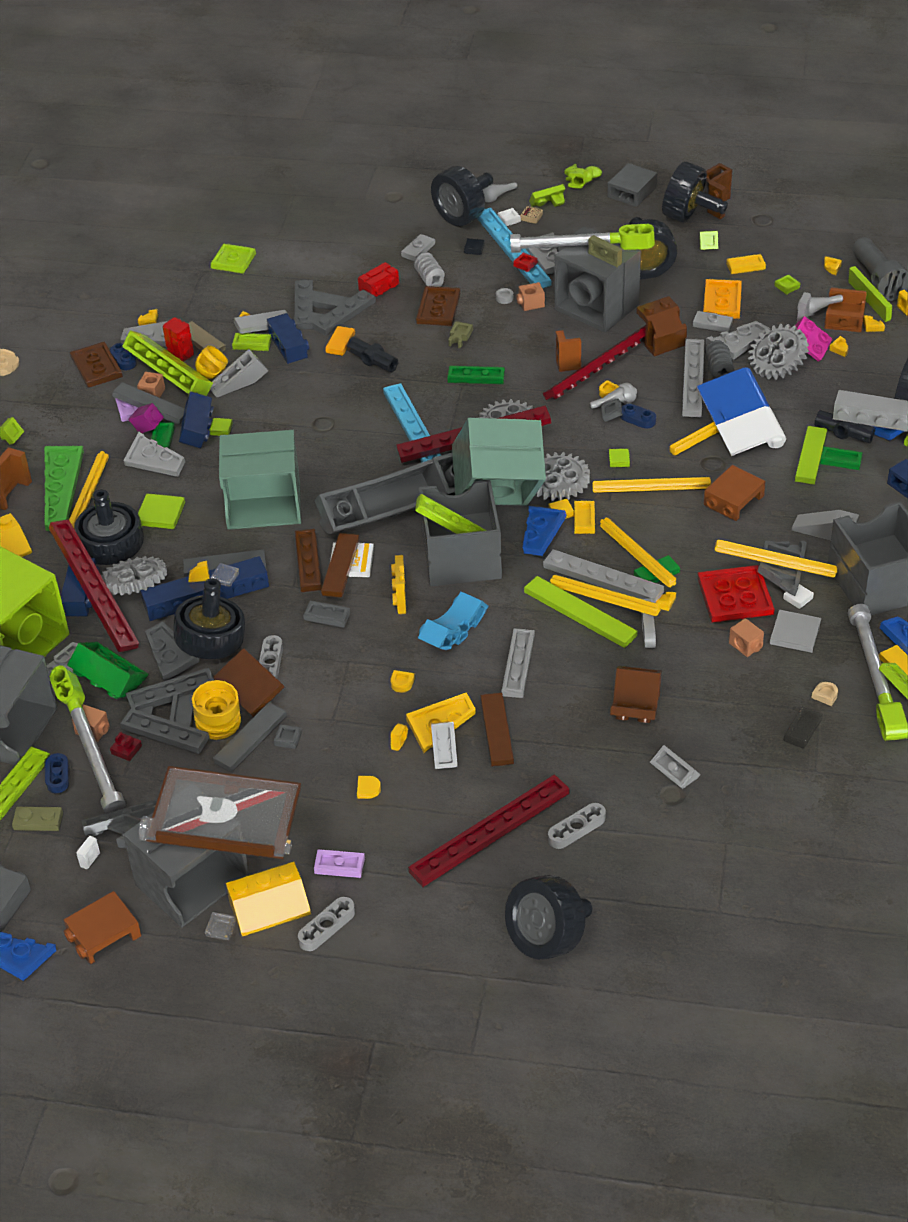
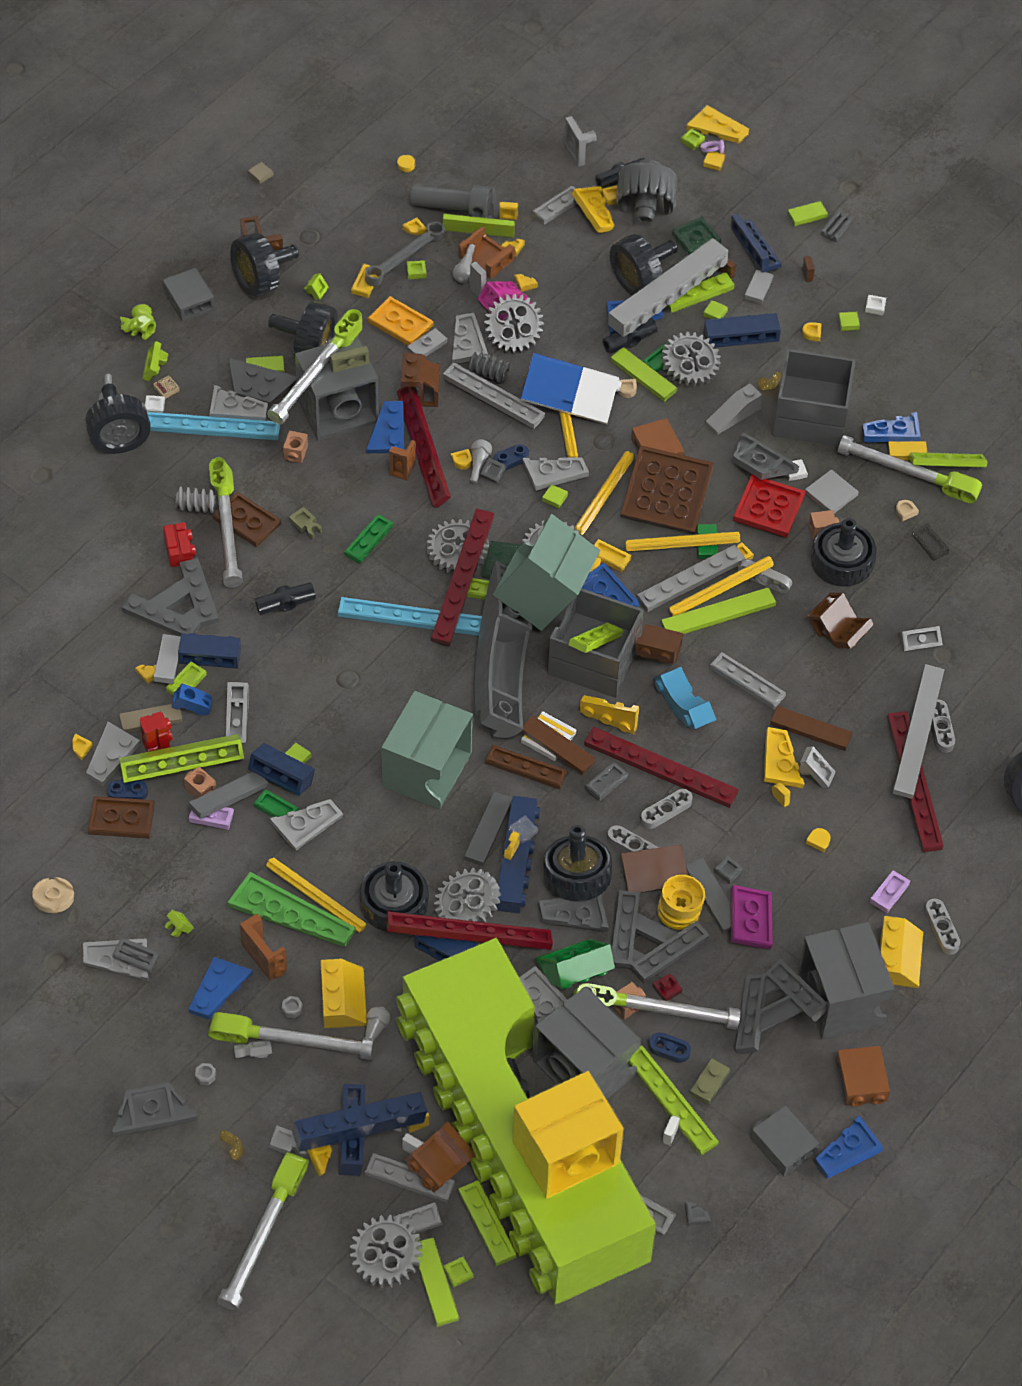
camera: 65 degrees left, 10 degrees up
white tile [76,836,100,869] -> none
magenta brick [128,403,164,433] -> none
lime tile [138,494,185,529] -> none
clear door [139,766,301,859] -> none
yellow helmet [195,345,228,379] -> none
clear tile [205,912,236,940] -> none
lime tile [210,244,256,274] -> none
light orange tile [325,326,355,356] -> none
yellow tile [391,670,415,693] -> none
light grey plate [401,234,435,261] -> none
black tile [464,238,485,255] -> none
light grey tile [496,288,514,304] -> none
red tile [513,253,538,272] -> none
yellow axle [715,540,837,578] -> none
none -> blue leg [172,683,212,715]
none -> flat silver piece [209,457,243,588]
none -> dark tan tile [248,162,273,184]
none -> dark grey piece [365,221,445,286]
none -> blue wing [367,401,404,454]
none -> yellow tile [397,155,415,172]
none -> light grey wing [522,458,589,491]
none -> dark red plate [584,726,739,808]
none -> tan tile [618,379,637,398]
none -> reddish brown plate [621,445,714,534]
none -> reddish brown piece [635,624,683,664]
none -> light grey beam [641,789,692,829]
none -> light grey gear [661,331,721,387]
none -> magenta tile [730,885,773,950]
none -> black wheel [811,518,877,586]
none -> light grey tile [893,664,945,799]

